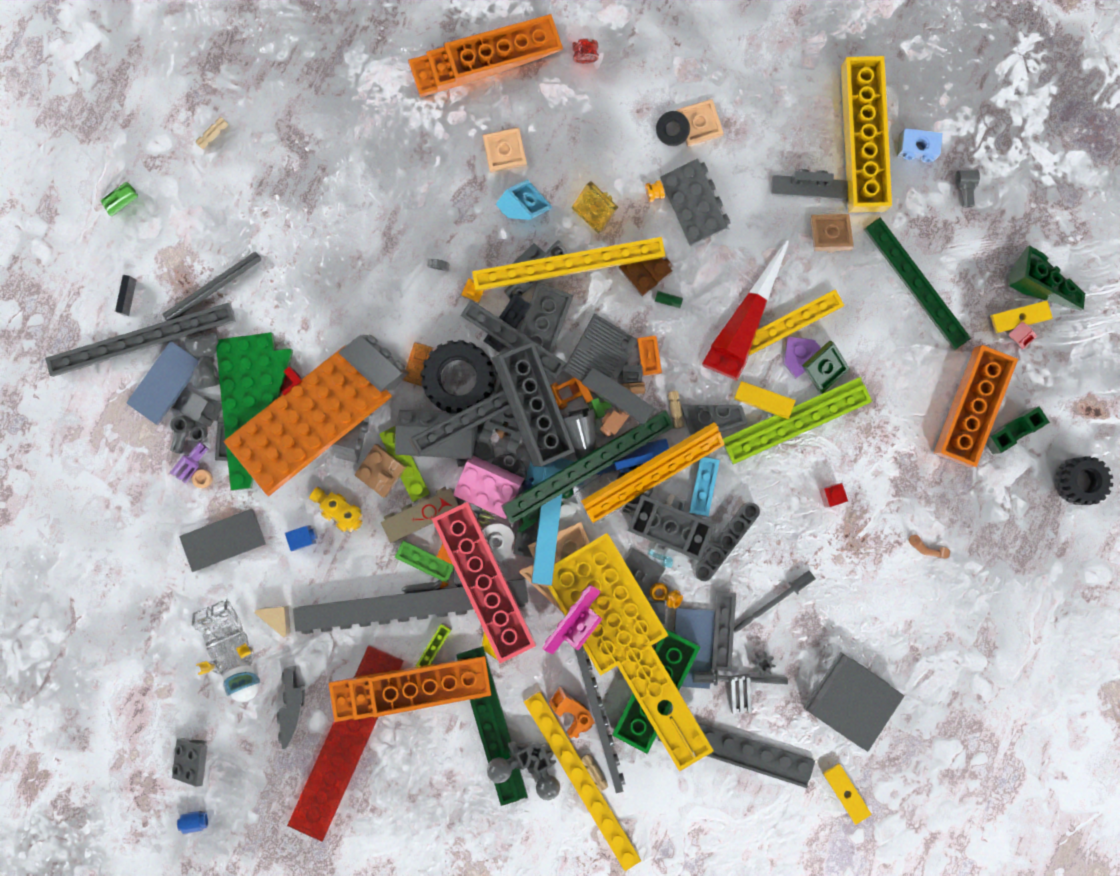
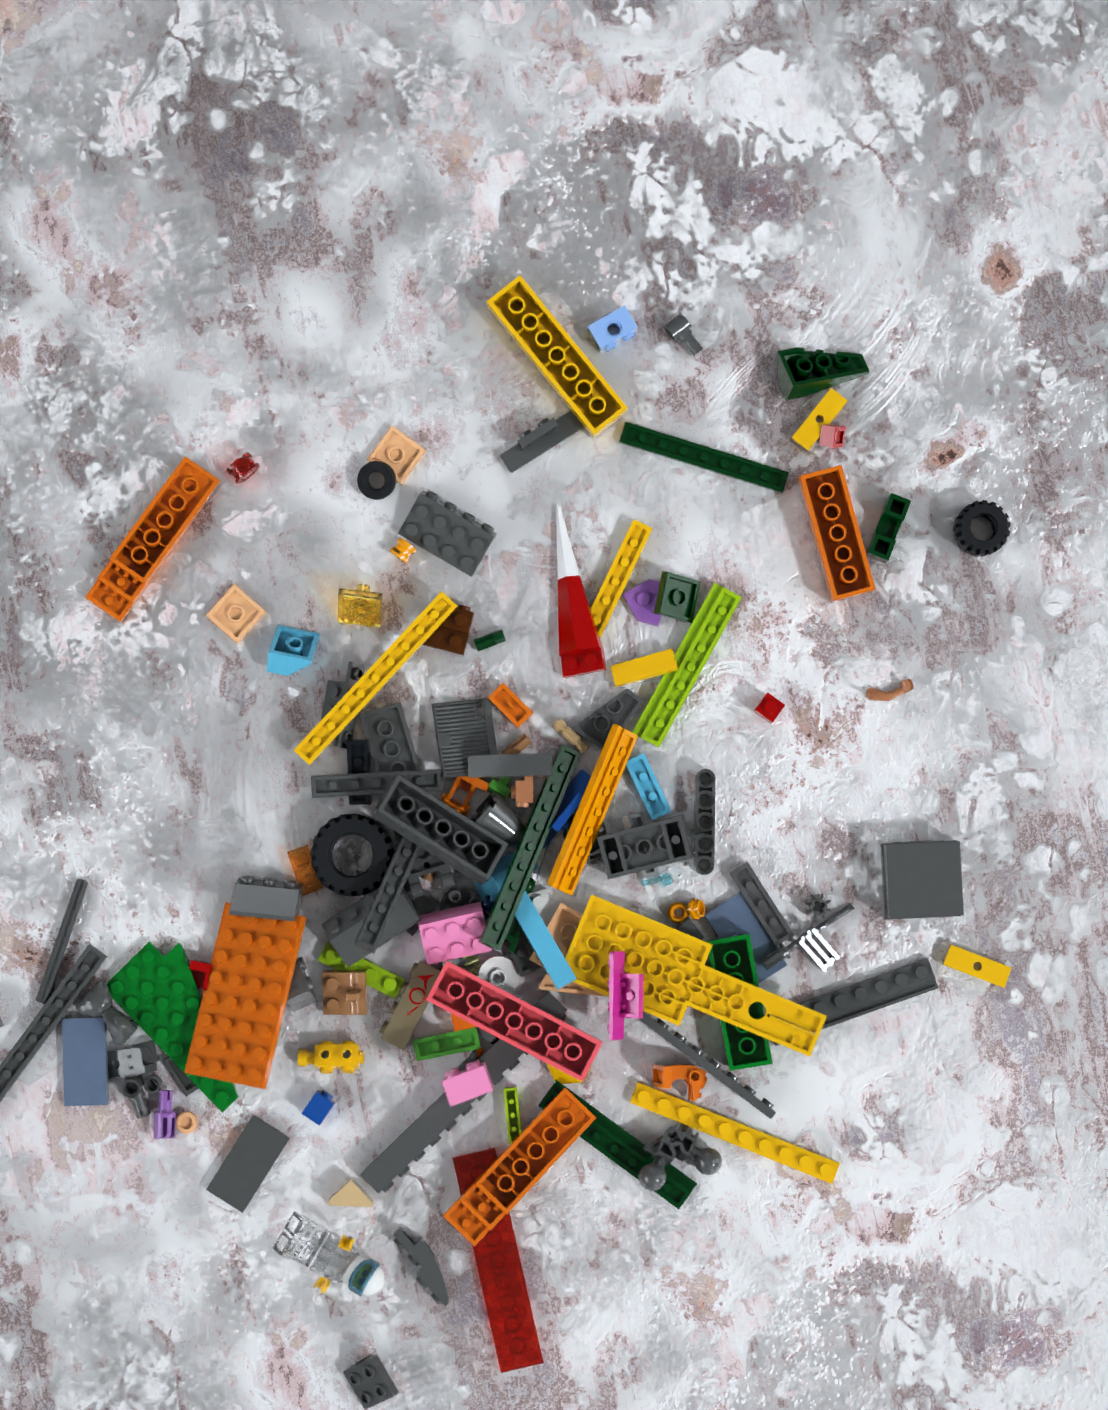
camera: 45 degrees left, 0 degrees up
dark grey tile [426,259,450,271] -> none
light orange tile [461,278,485,303] -> none
tan axle [581,754,608,791] -> none
dark grey tile [622,361,643,383] -> none
flat silver piece [625,548,666,598] -> none
dark grey piece [734,570,816,632] -> none
medium nougat hinge [810,214,854,253] -> none
none -> bright pink brick [442,1059,494,1106]

